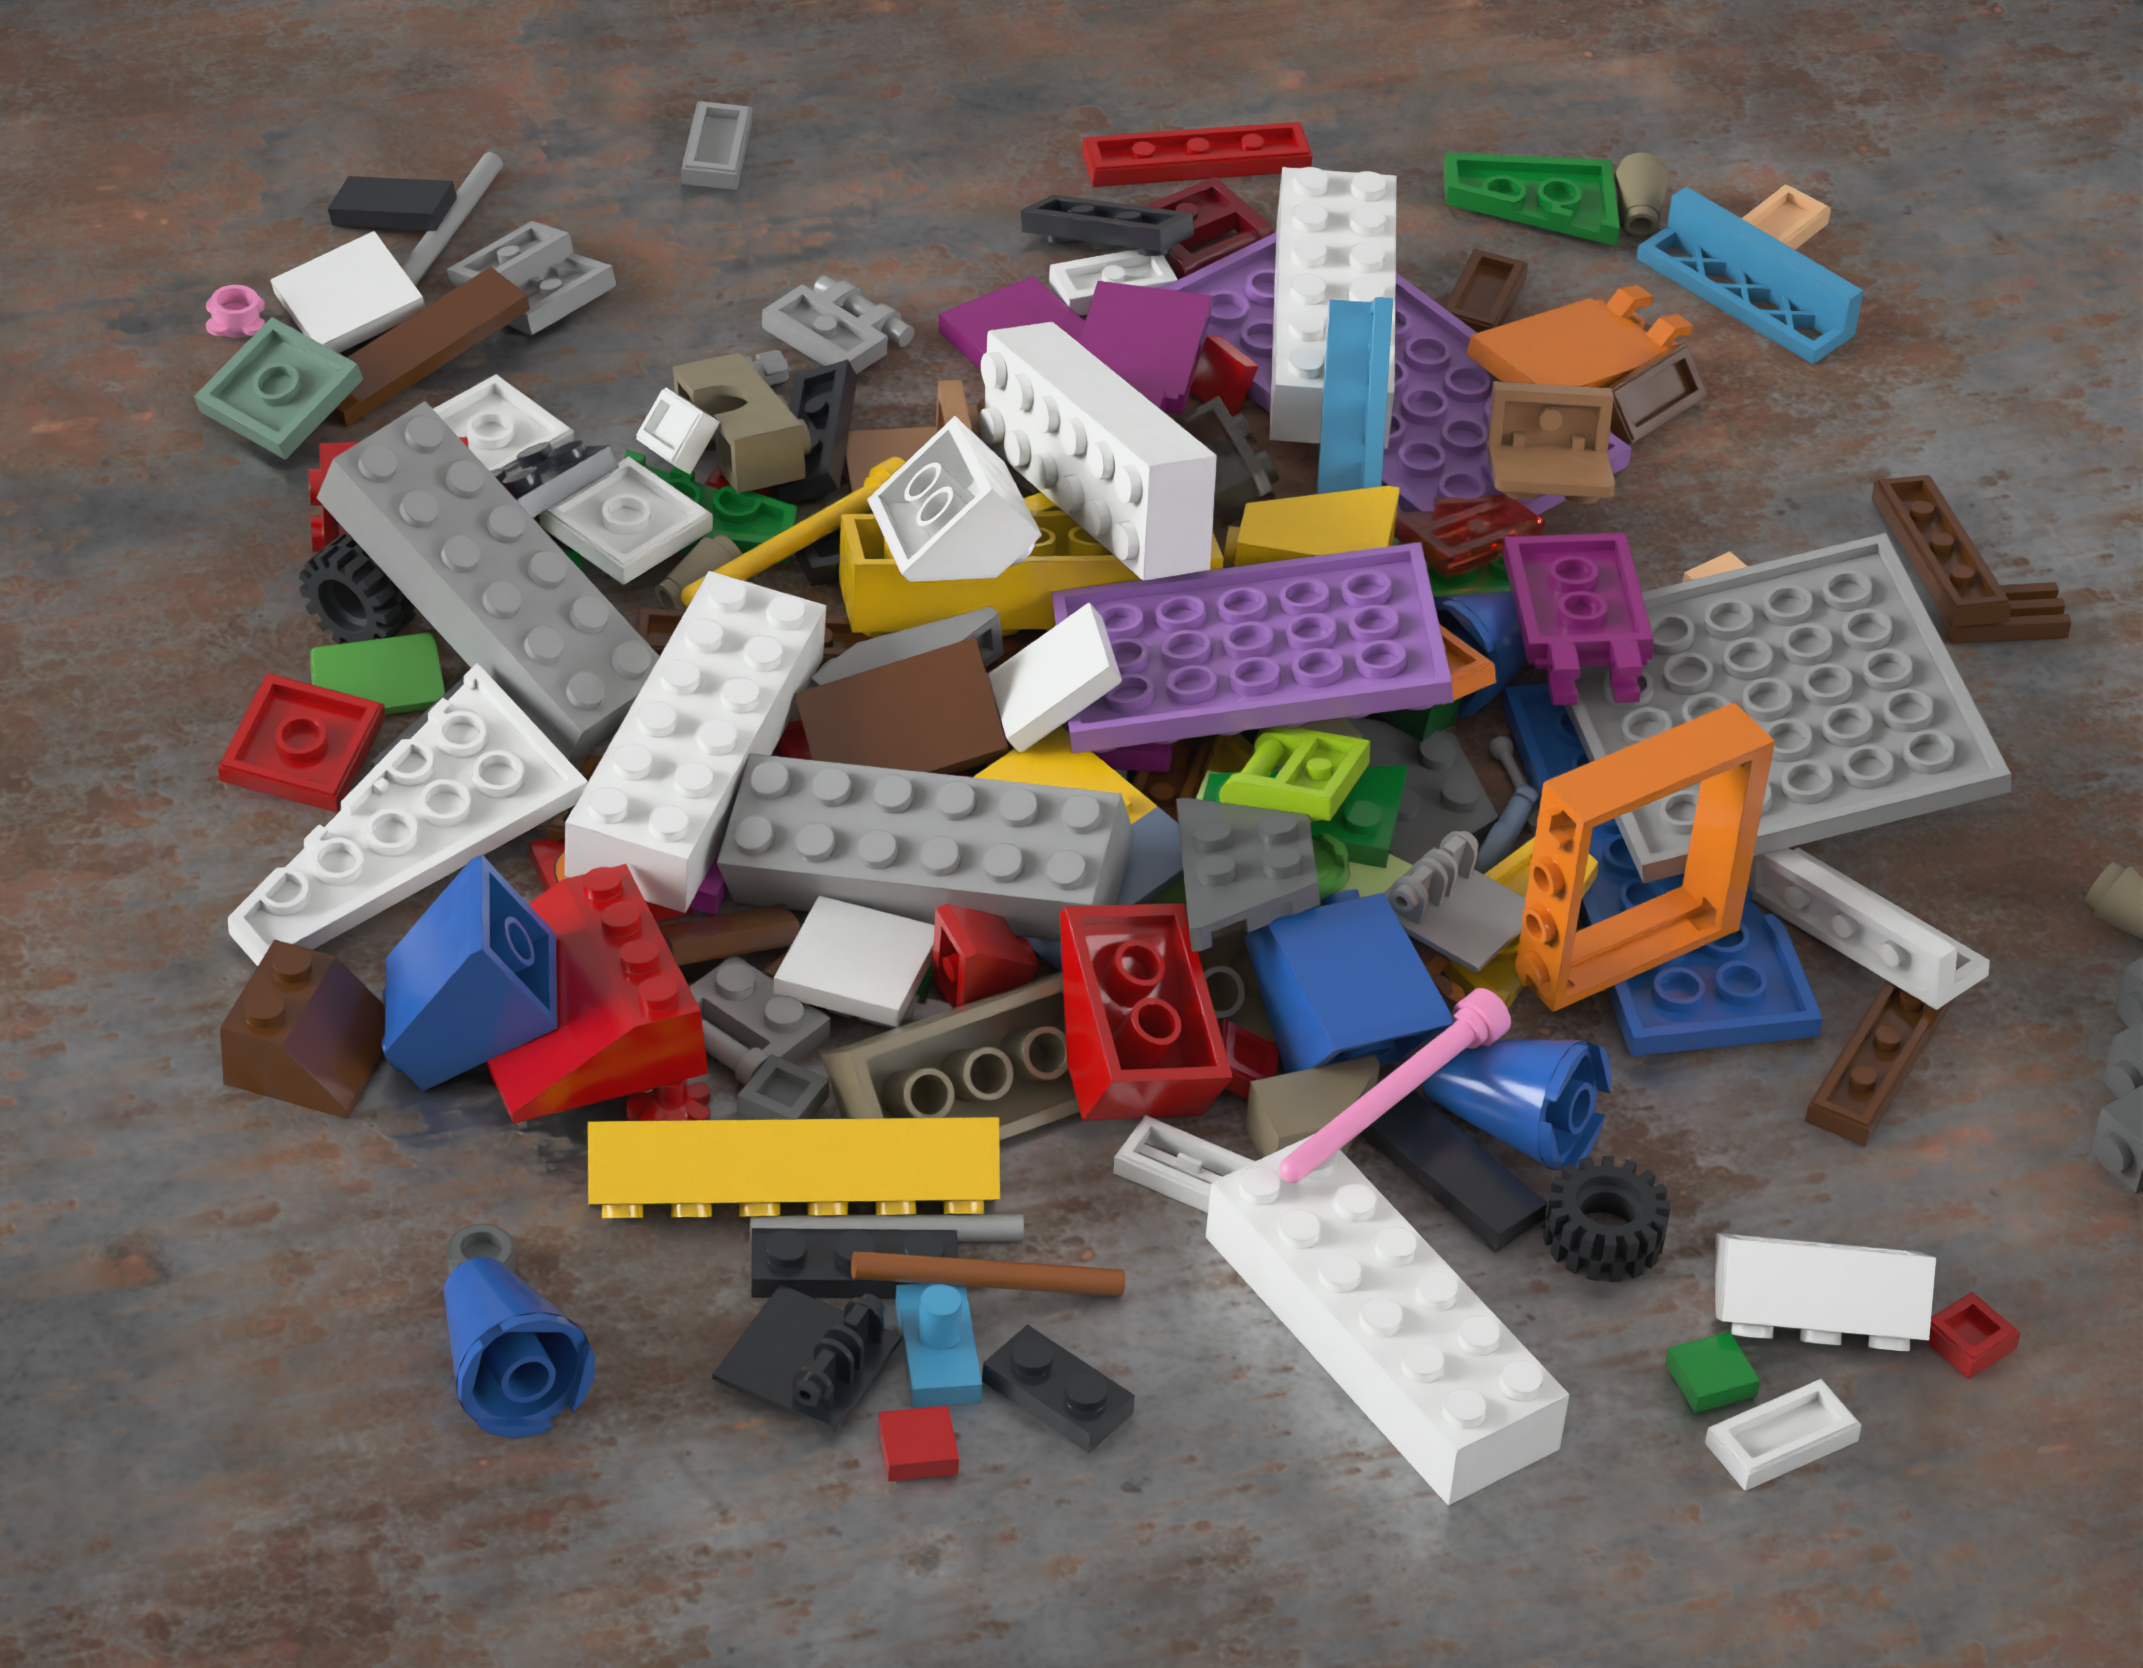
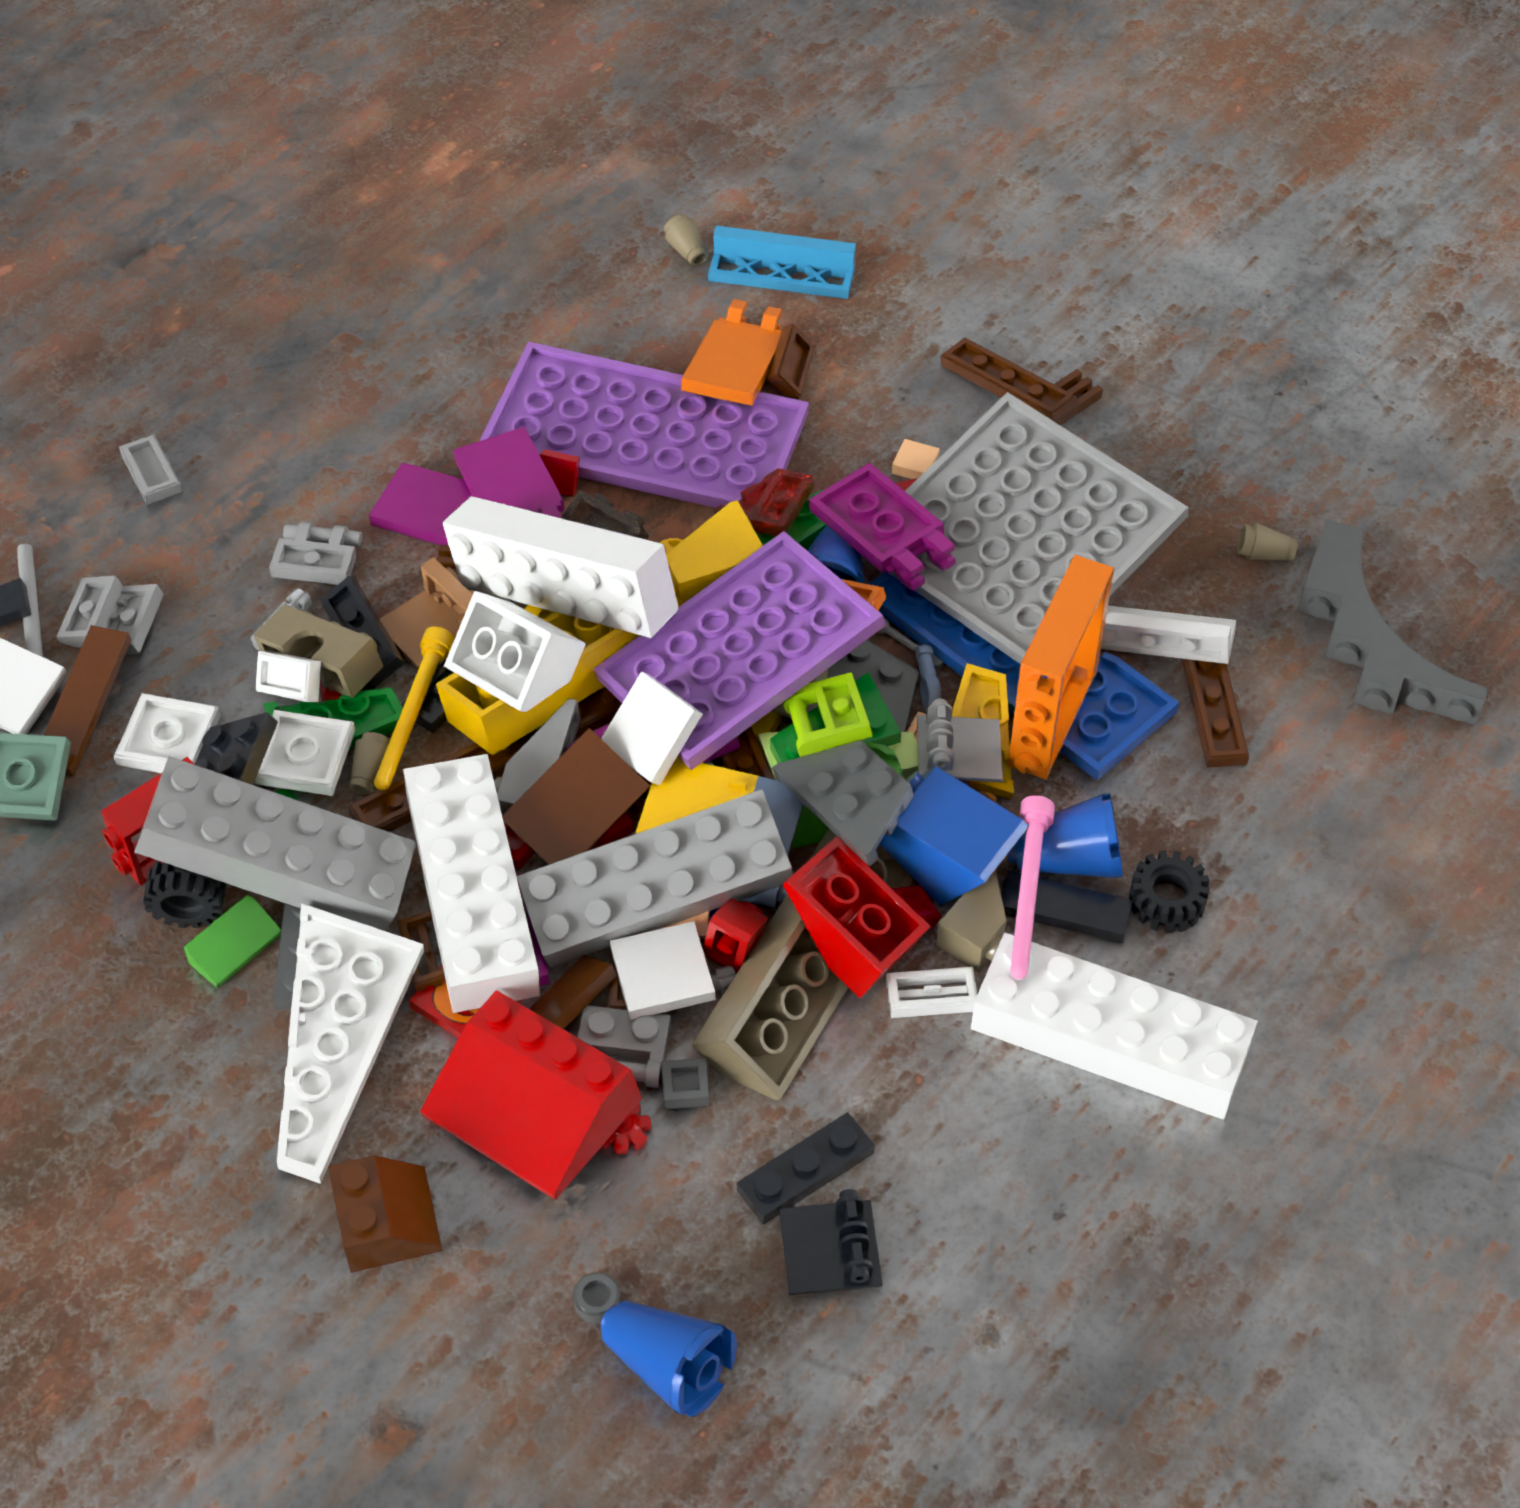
camera: 30 degrees left, 10 degrees up
red tile [217,673,386,813] -> none
blue slope [382,854,557,1091] -> none
yellow brick [588,1117,1000,1218] -> none
light grey bar [750,1214,1024,1243] -> none
dark orange bar [851,1251,1125,1297] -> none
red tile [878,1405,959,1482] -> none
dark azure tile [895,1283,982,1408] -> none
black plate [982,1324,1135,1453] -> none
black plate [1020,194,1194,256] -> none
white plate [1049,249,1178,315] -> none
red tile [1082,122,1313,187] -> none
dark red plate [1144,177,1274,280] -> none
white brick [1269,167,1397,449] -> none
dark azure fence [1316,297,1393,494] -> none
green wing [1443,152,1620,246] -> none
reddish brown tile [1443,249,1528,333] -> none
medium nougat bracket [1486,381,1616,504] -> none
green tile [1665,1331,1760,1413] -> none
white tile [1705,1379,1862,1491] -> none
white slope [1715,1233,1936,1351] -> none
light nougat tile [1741,184,1831,250] -> none
red tile [1924,1292,2021,1379] -> none

